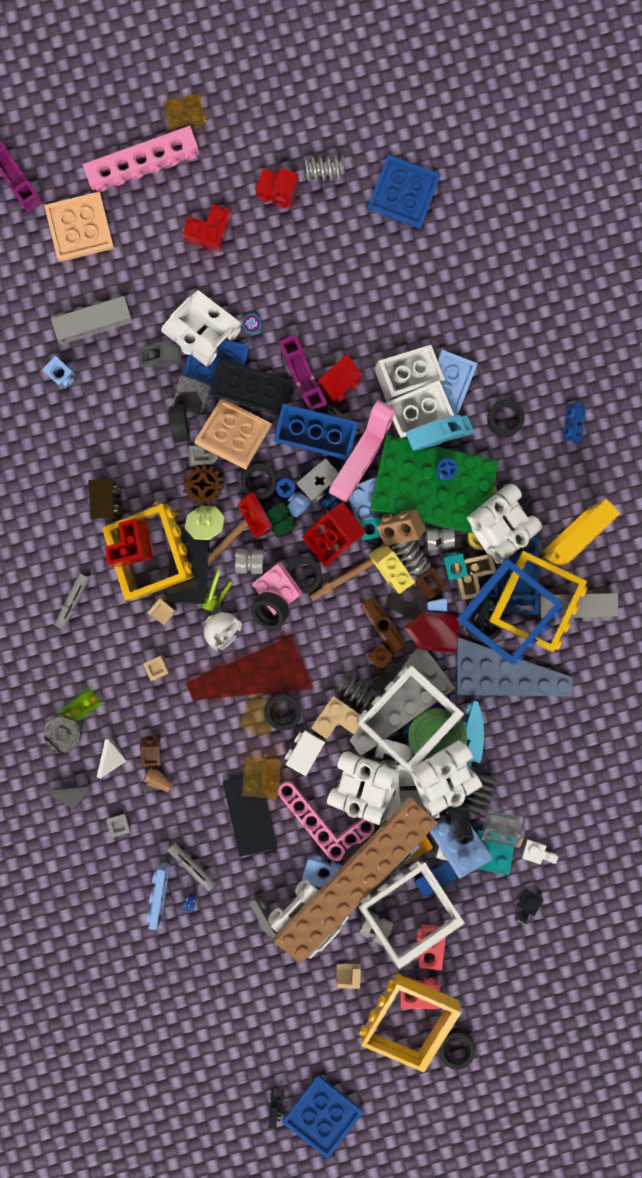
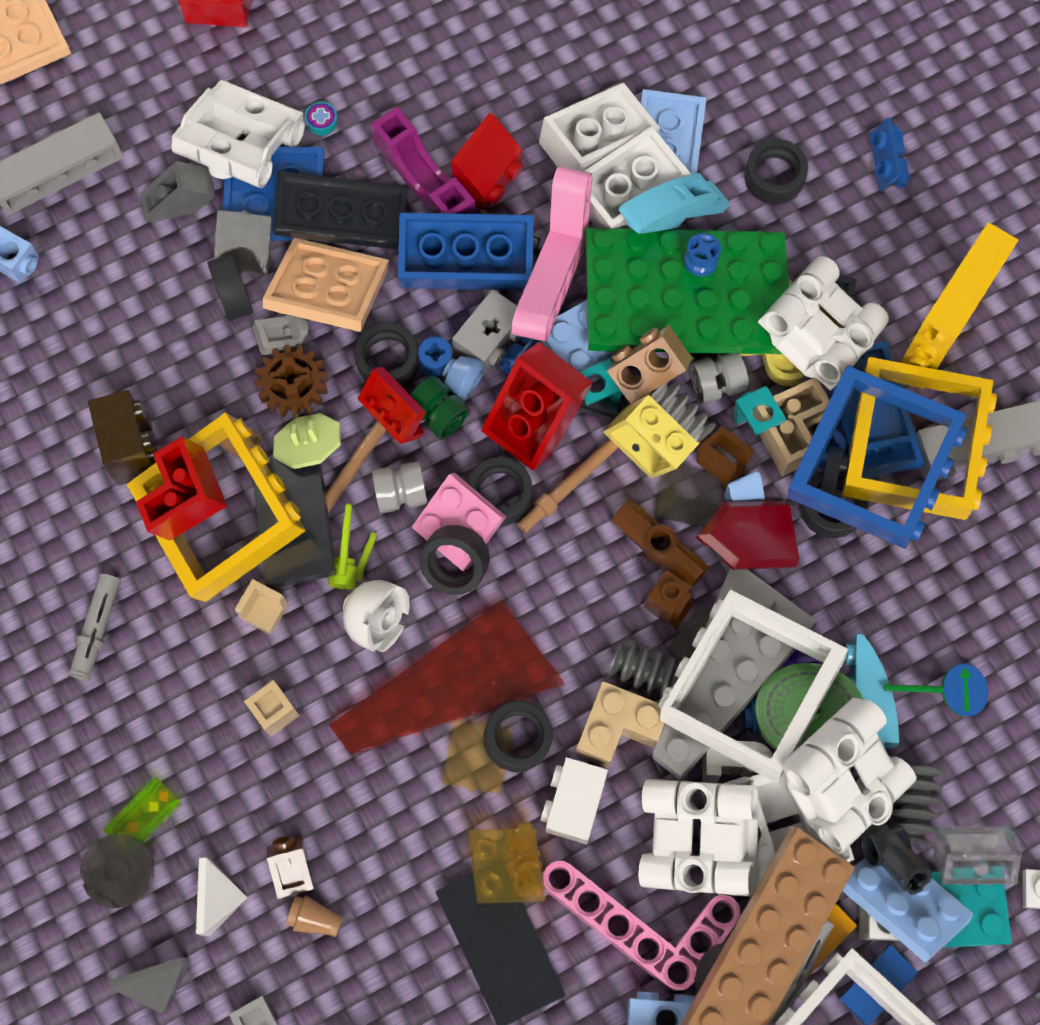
camera: 15 degrees left, 15 degrees down
sand blue wing [456,638,572,697] -> none
none -> blue piece [883,663,988,717]

